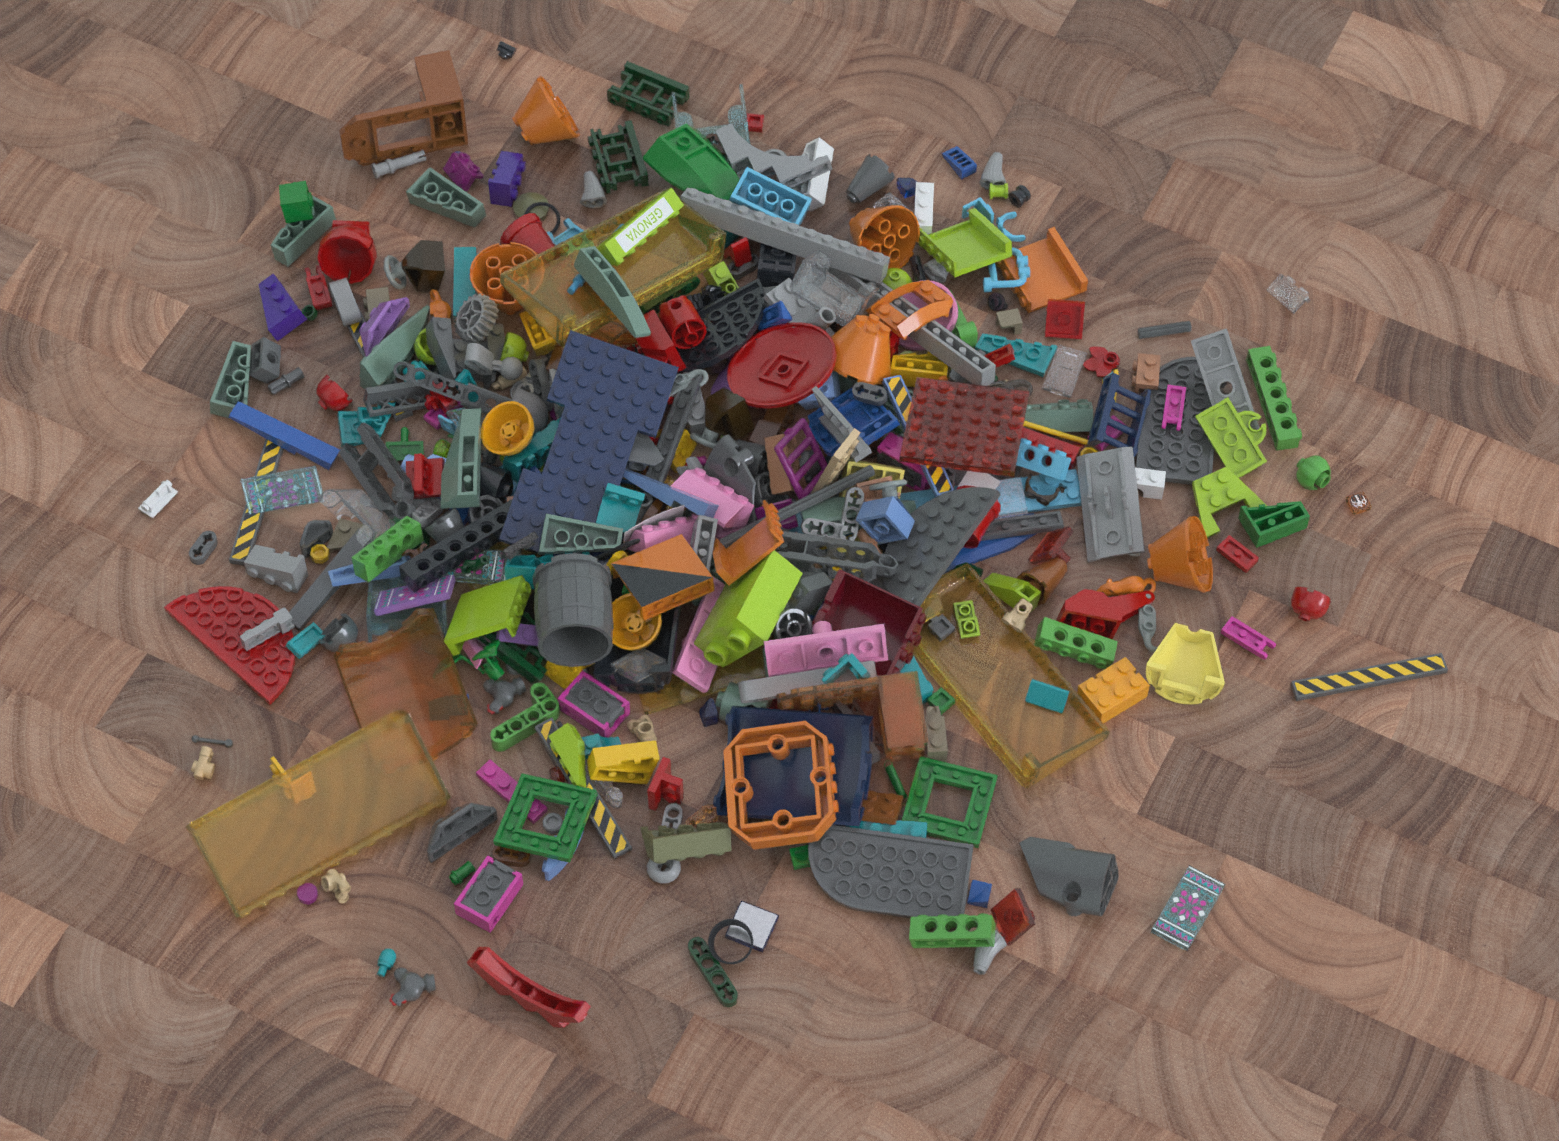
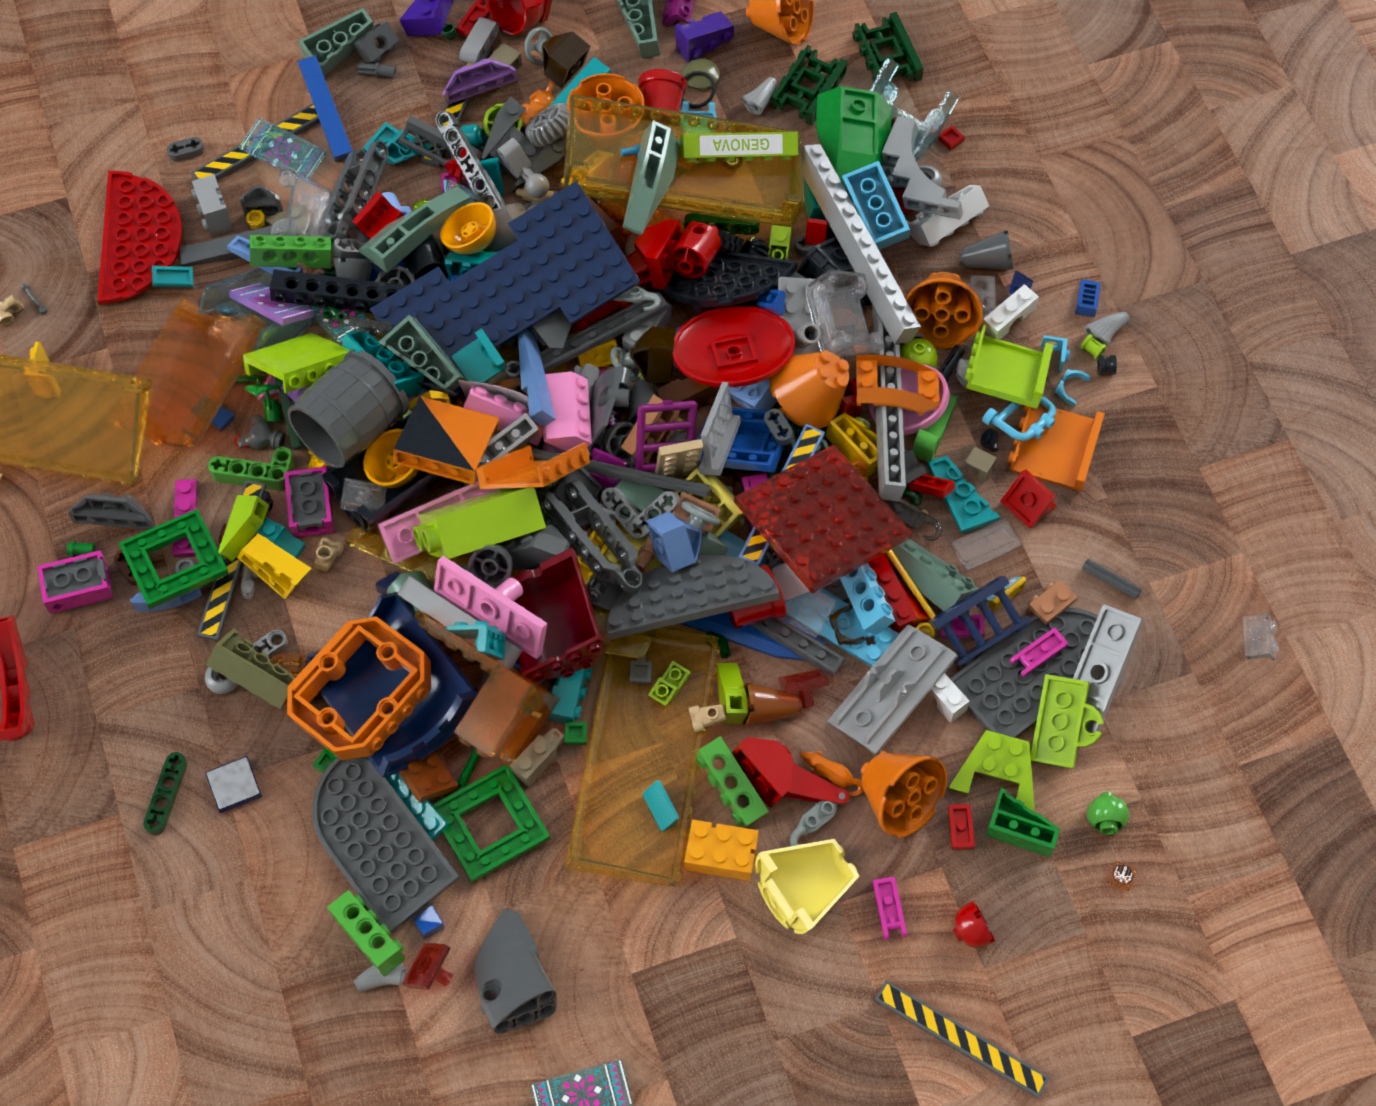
camera: 45 degrees right, 5 degrees up
white hinge [138,480,178,518] -> none
light grey plate [240,607,295,651] -> none
red cylinder [316,374,353,411] -> none
dark grey cylinder [319,614,358,653] -> none
sand green wedge [359,305,430,389] -> none
green plate [385,427,424,461] -> none
lime cylinder [500,332,529,363] -> none
red bracket [647,757,684,811] -> none
black tyre [708,919,753,964] -> none
red plate [1083,346,1120,377] -> none
bright green brick [1246,346,1302,451] -> none

